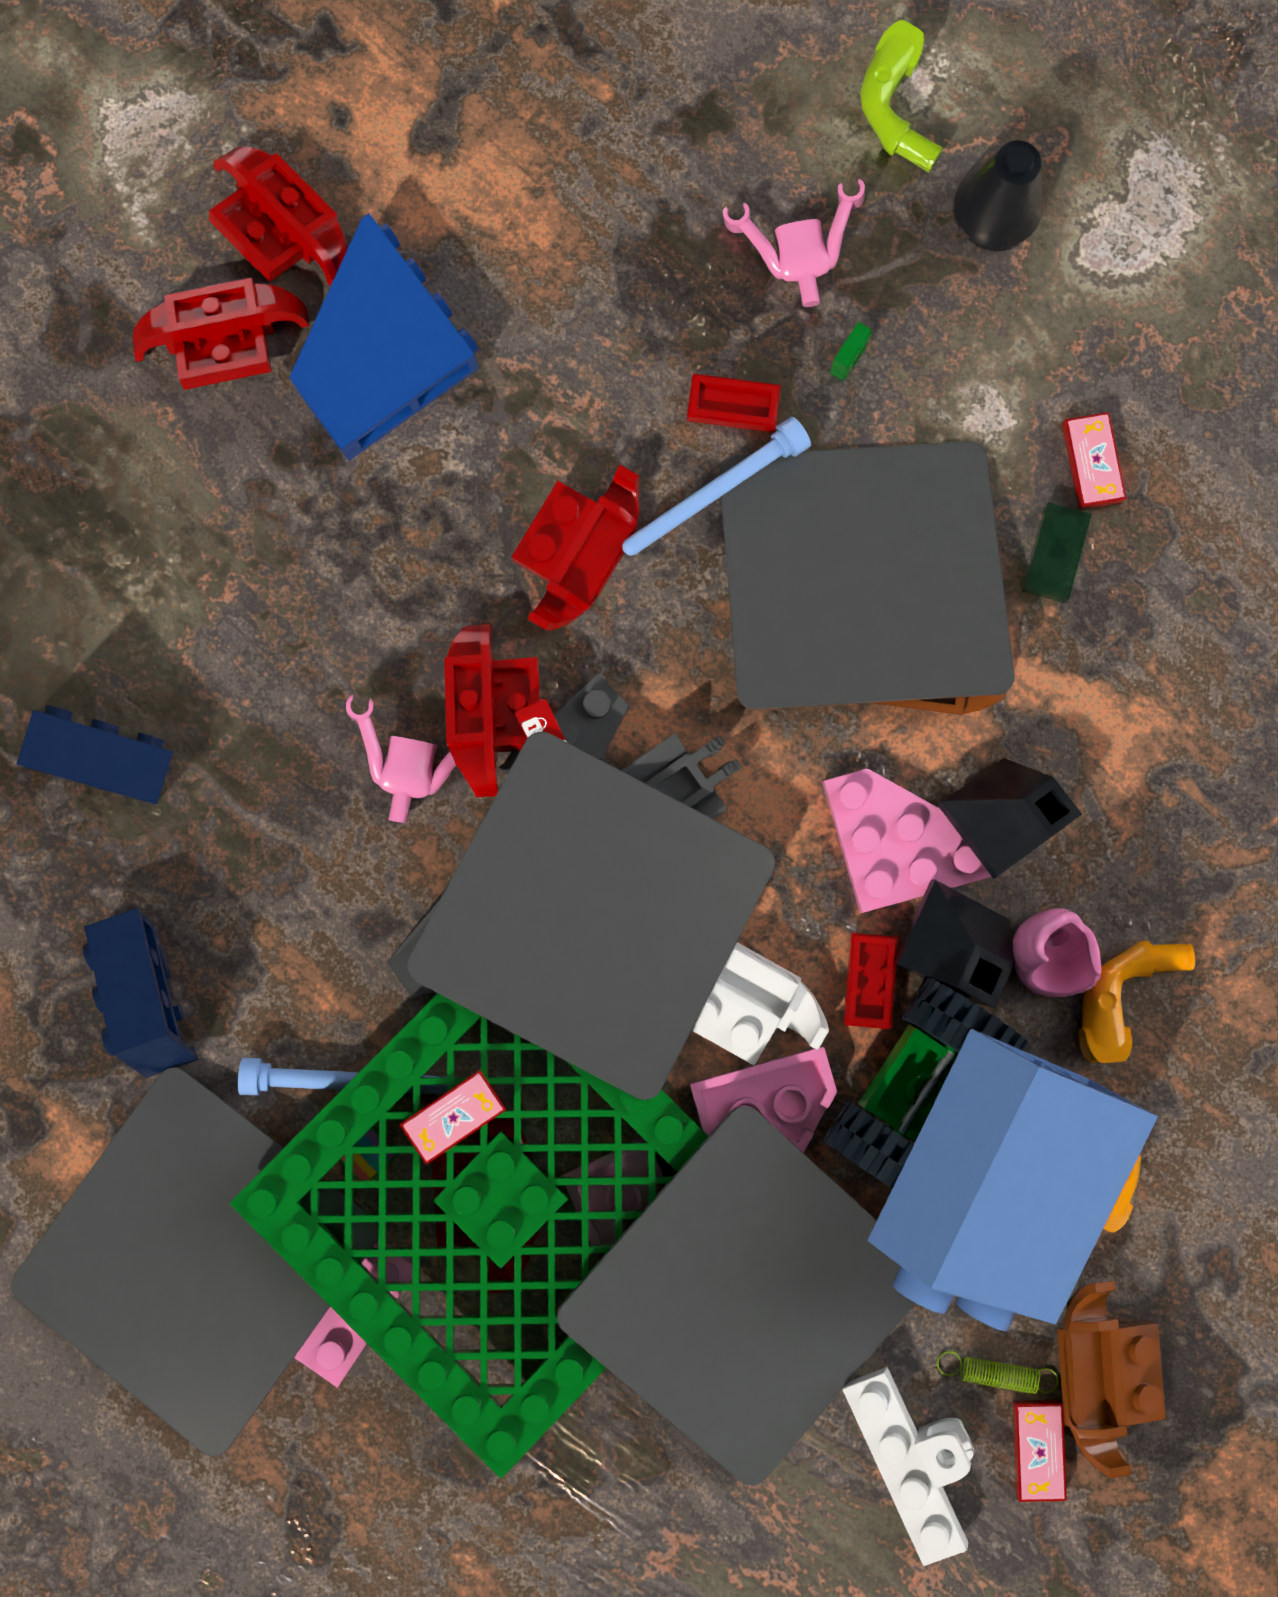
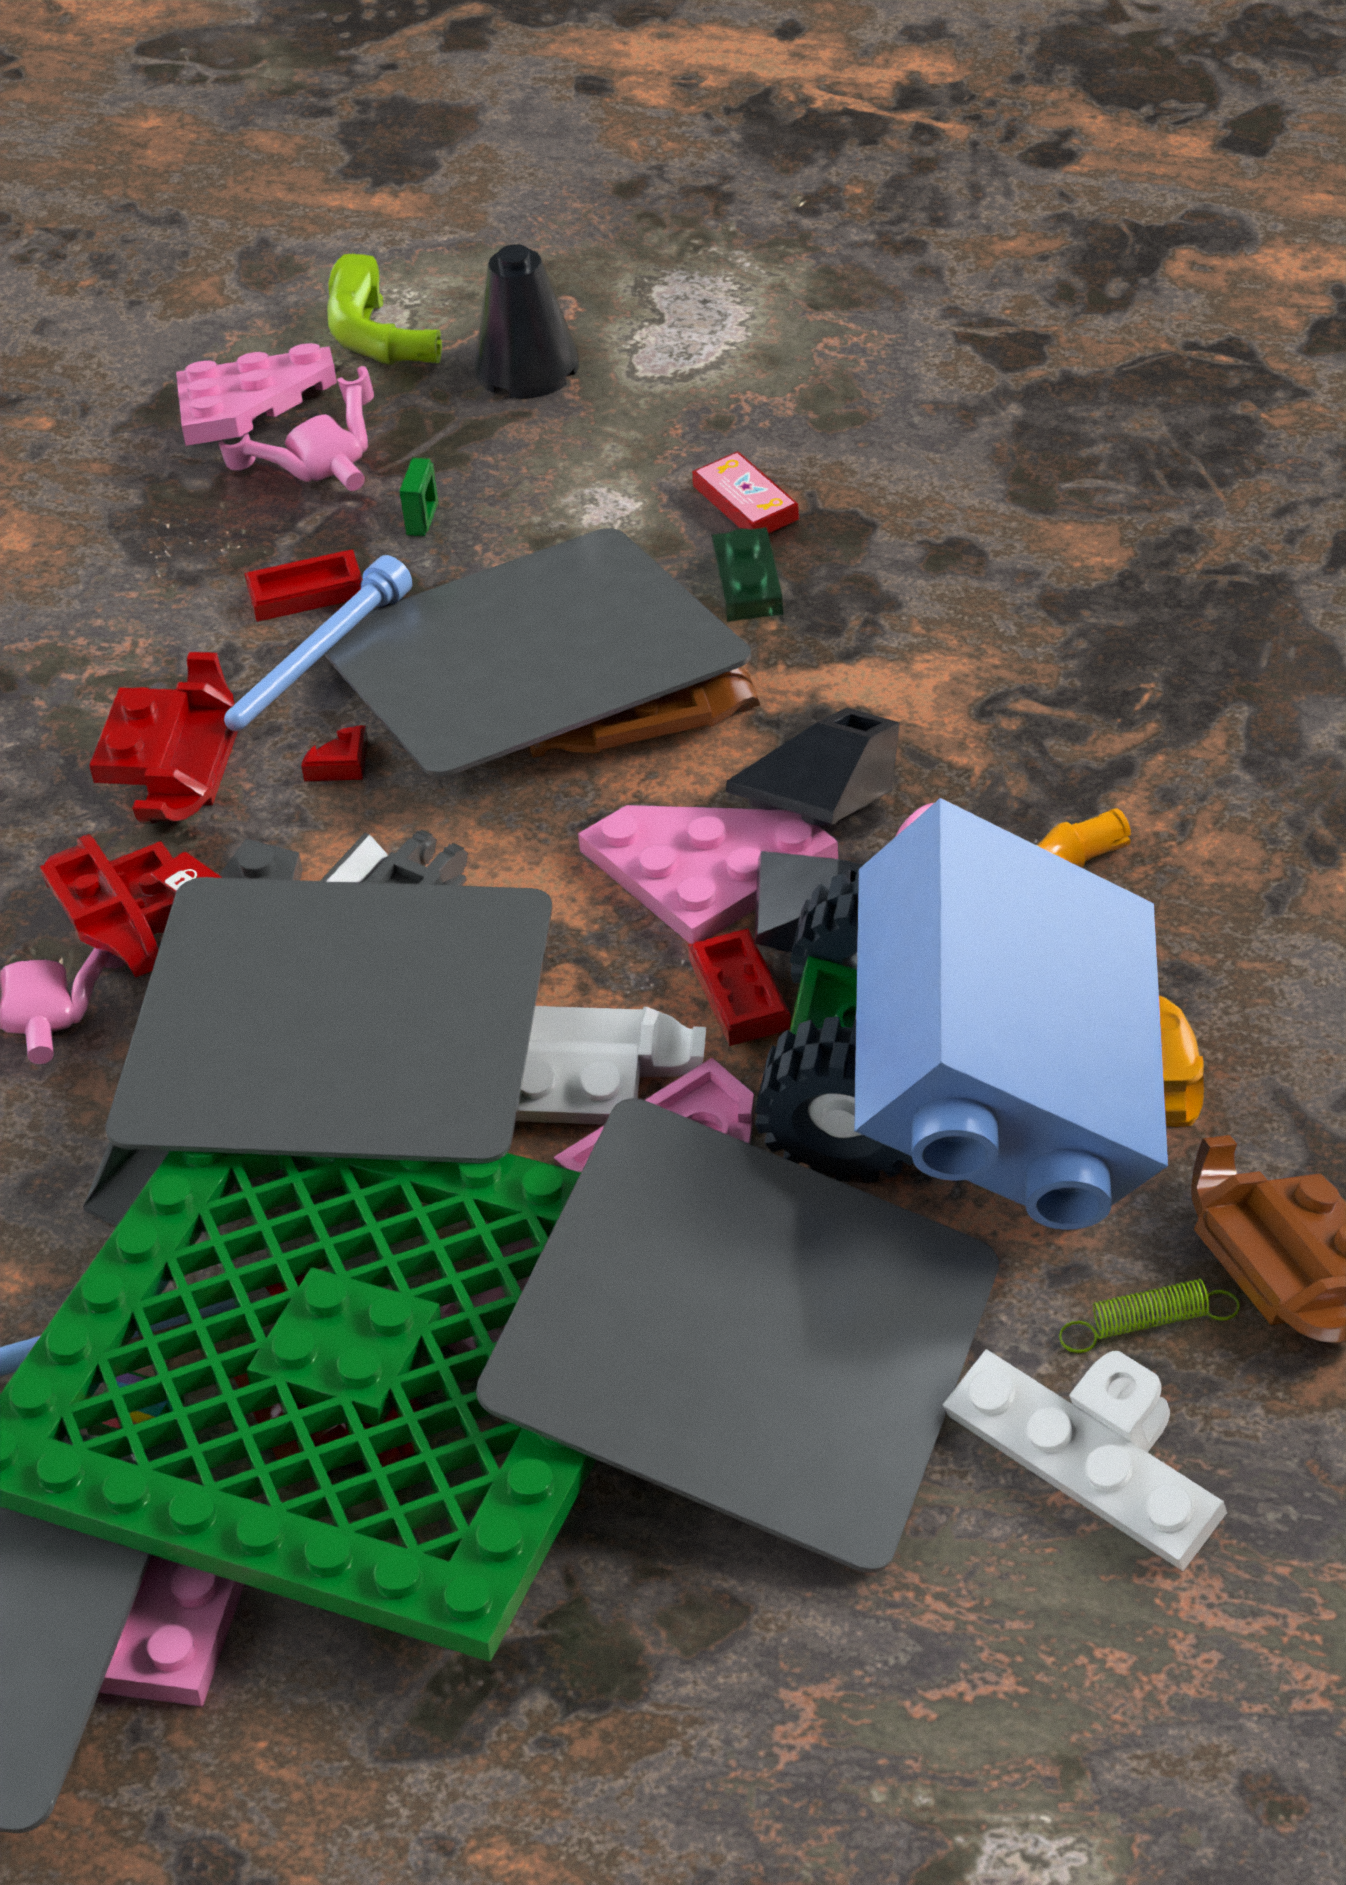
camera: 20 degrees left, 40 degrees down
bright pink tile [400,1070,507,1165] -> none
bright pink tile [1013,1400,1067,1502] -> none
none -> bright pink plate [176,343,337,446]
none -> red tile [301,725,368,782]

